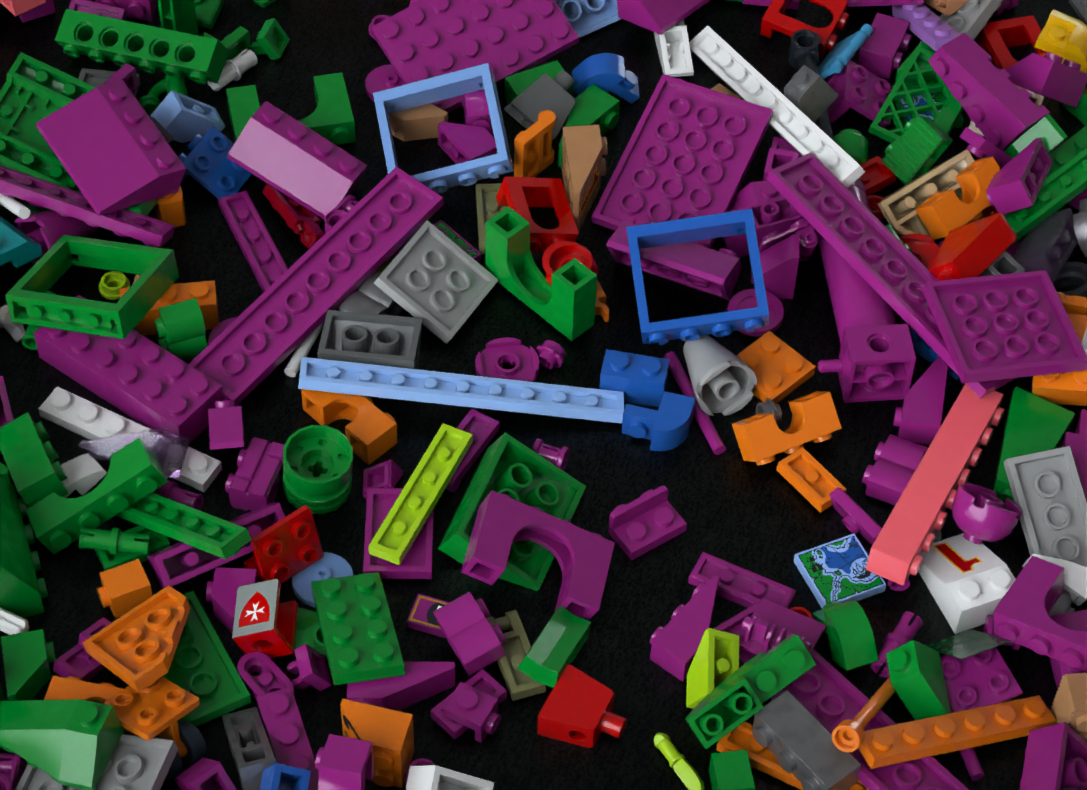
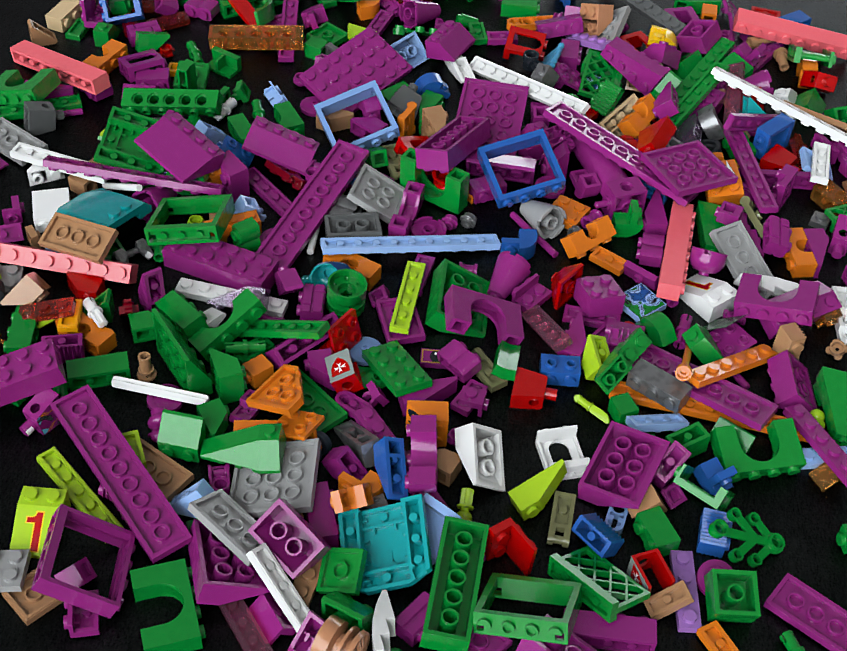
camera: 15 degrees left, 5 degrees down
blue brick [600,349,670,408] -> none
magenta plate [960,127,1013,167] -> none
none -> green slope [208,349,247,405]
none -> magenta slope [220,150,250,202]
none -> light blue brick [234,195,267,222]
none -> green pin [251,99,266,119]
none -> light blue hinge [264,81,288,108]
none -> teal hair [301,261,351,290]
none -> green brick [366,146,389,168]
none -> magenta arch [388,180,425,236]
none -> magenta brick [415,115,491,173]
none -> flat silver plate [460,212,477,229]
none -> magenta brick [469,173,507,204]
none -> magenta cone [487,251,531,300]
none -> clear pink plate [521,304,573,353]
none -> blue brick [539,354,581,387]
none -> red slope [551,263,584,310]
none -> magenta brick [569,169,602,199]
none -> magenta brick [573,274,626,318]
none -> magenta bush [580,209,603,230]
none -> green brick [611,200,644,237]
none -> magenta brick [714,201,744,225]

